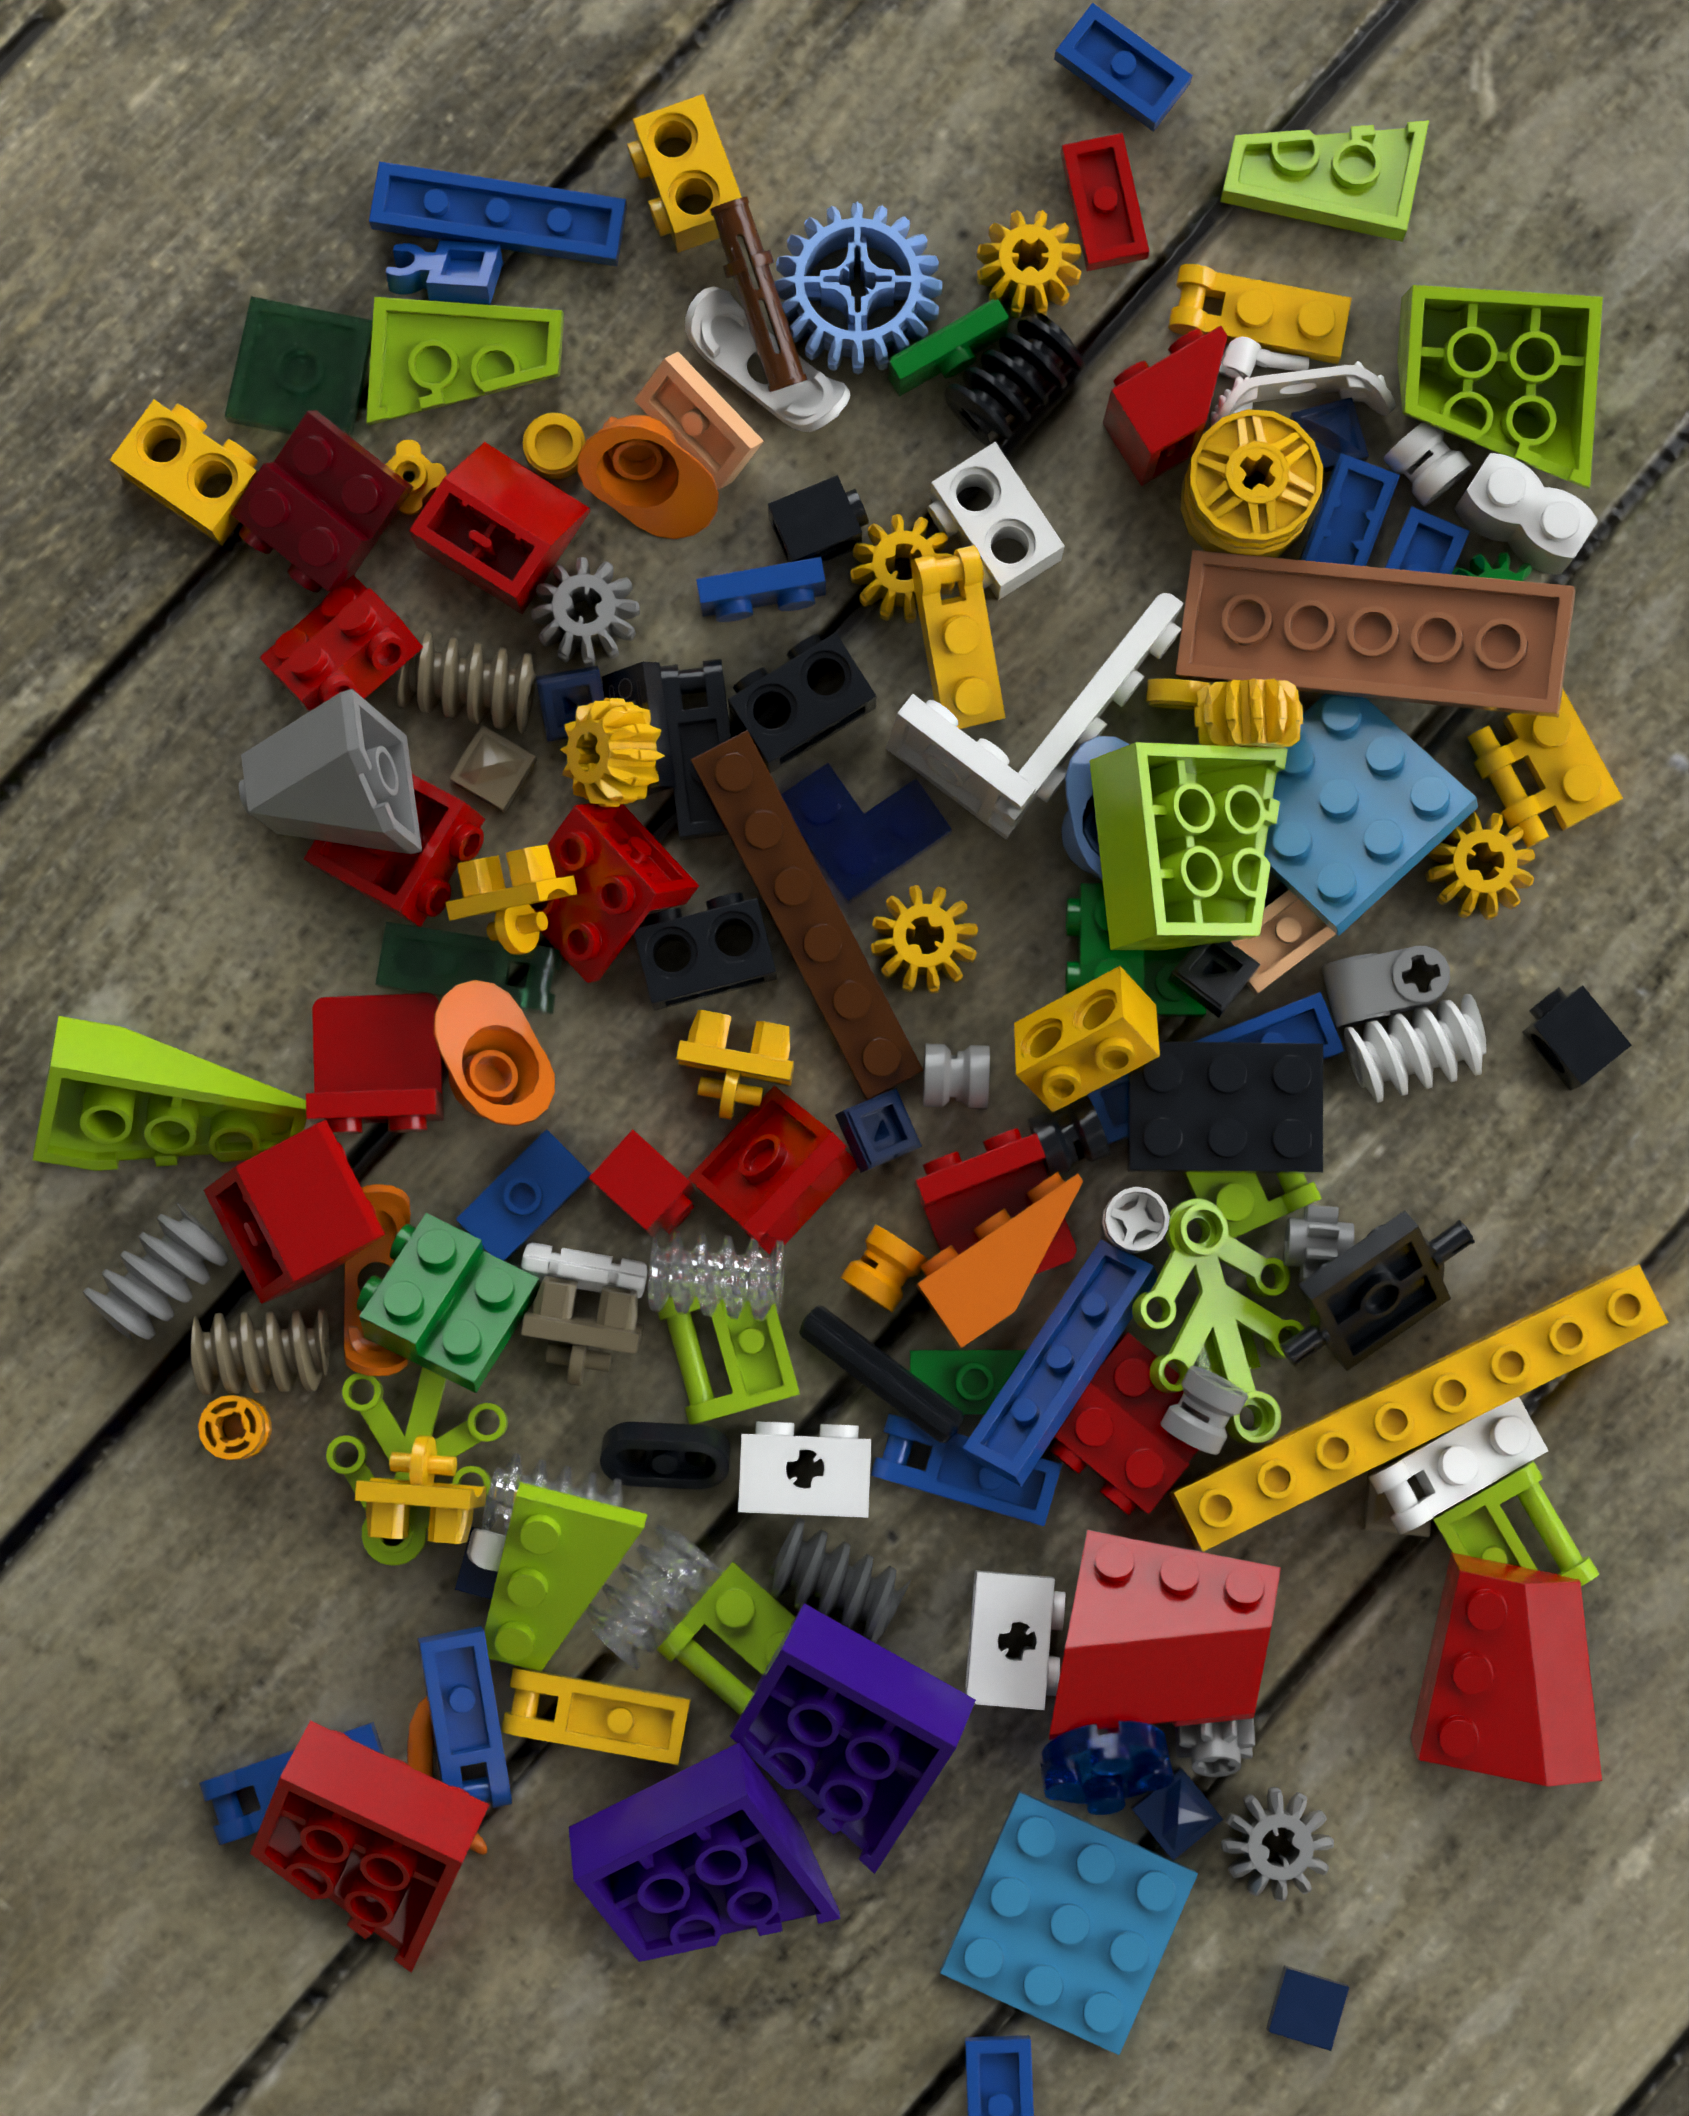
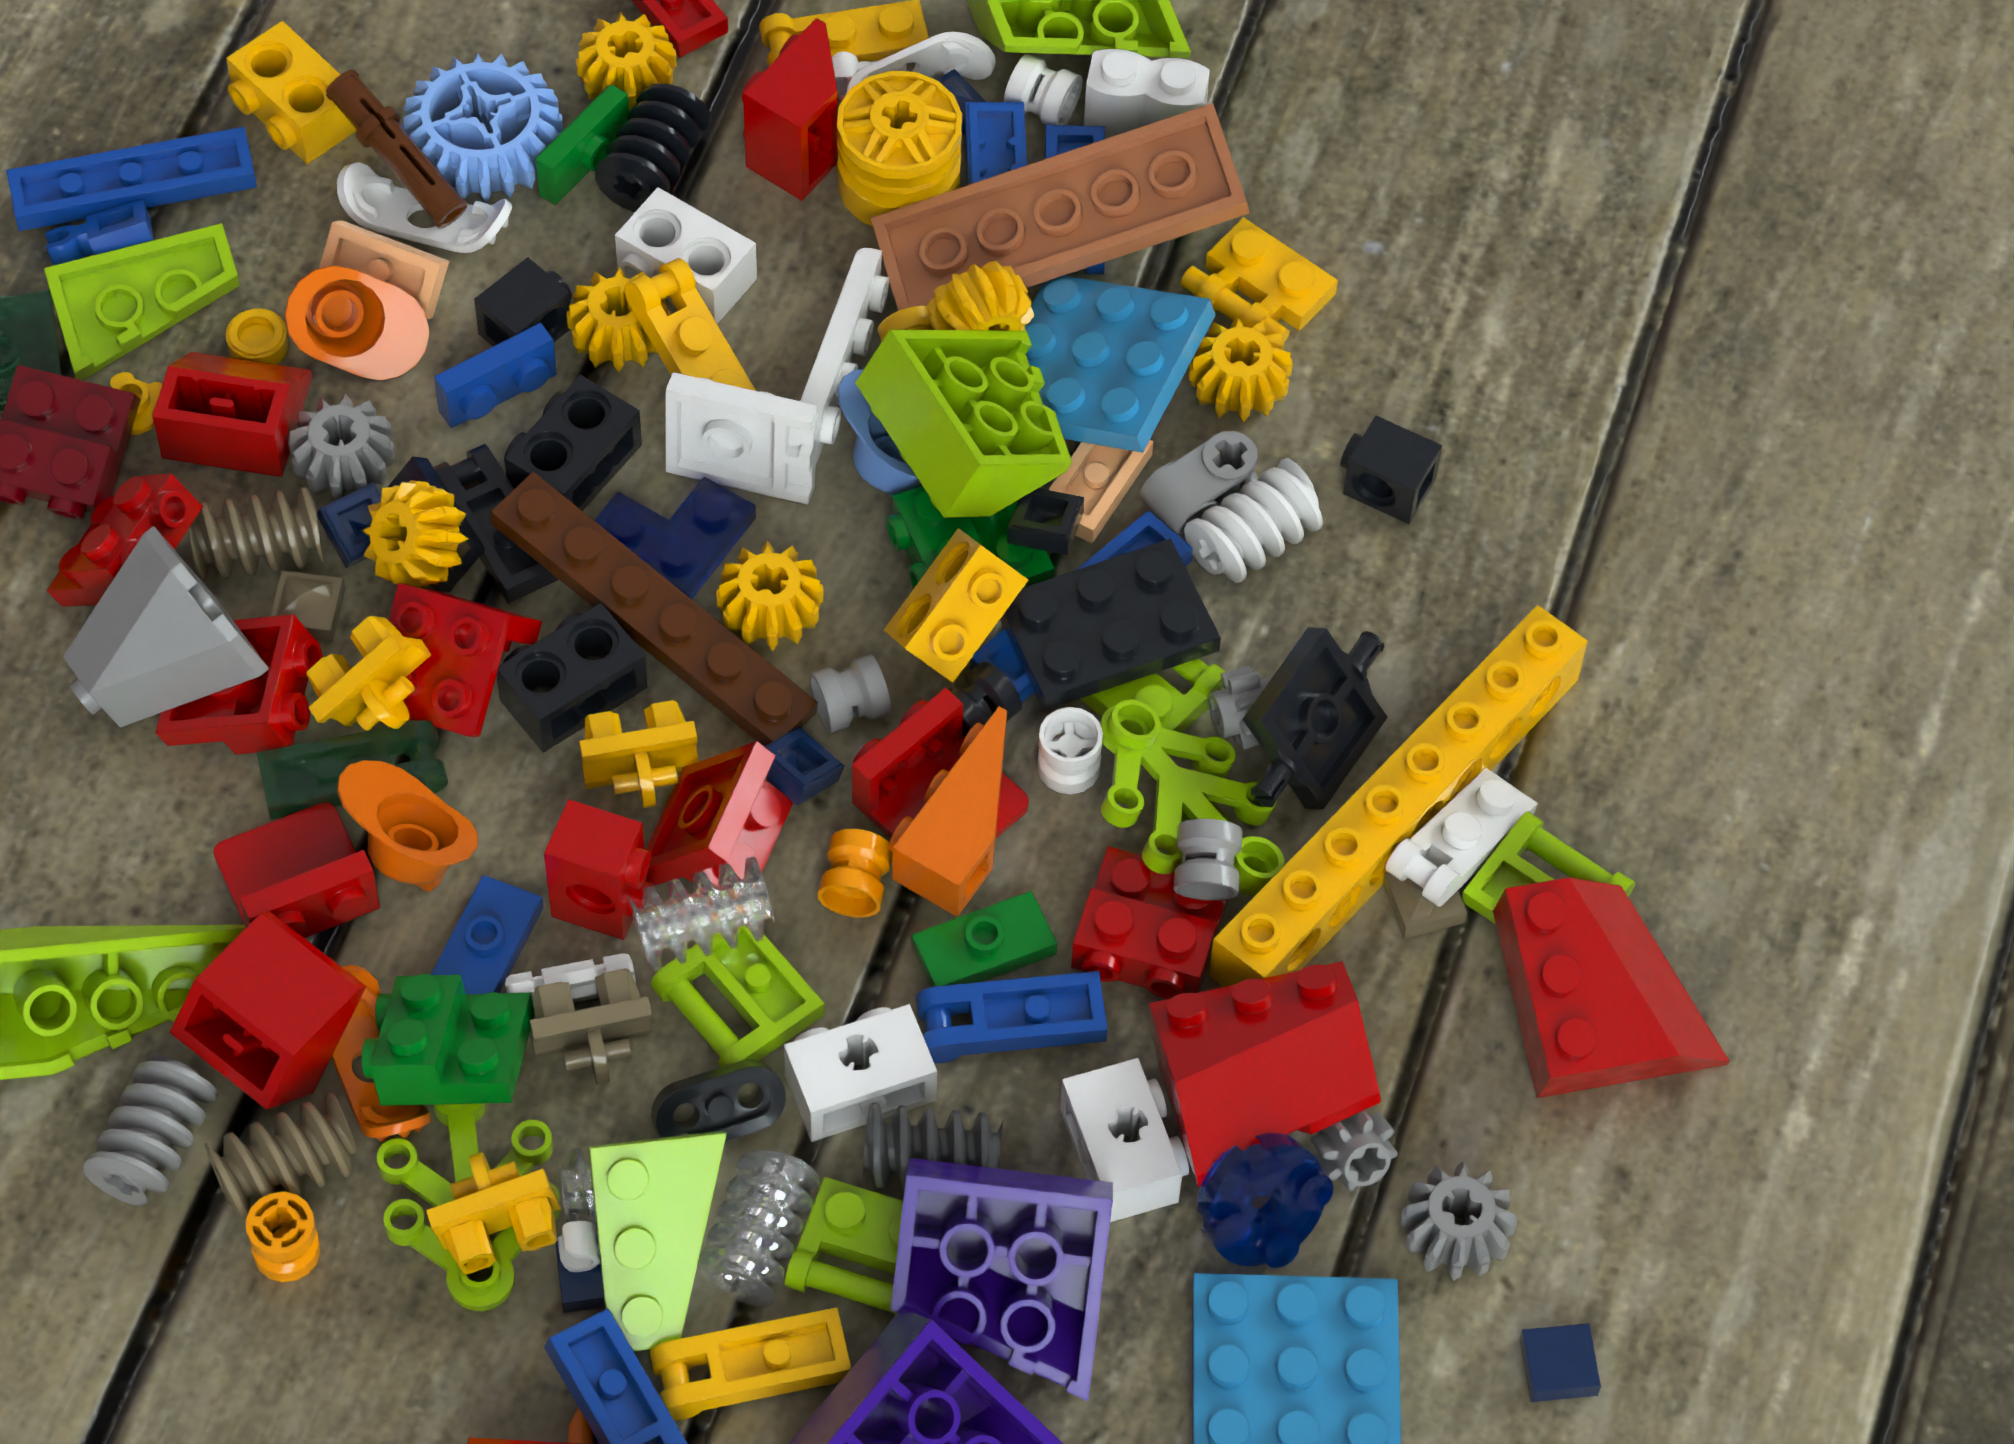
camera: 25 degrees left, 25 degrees down
black axle [799,1305,965,1443] -> none
blue plate [963,1239,1158,1487] -> none
dark blue tile [1130,1767,1223,1861] -> none

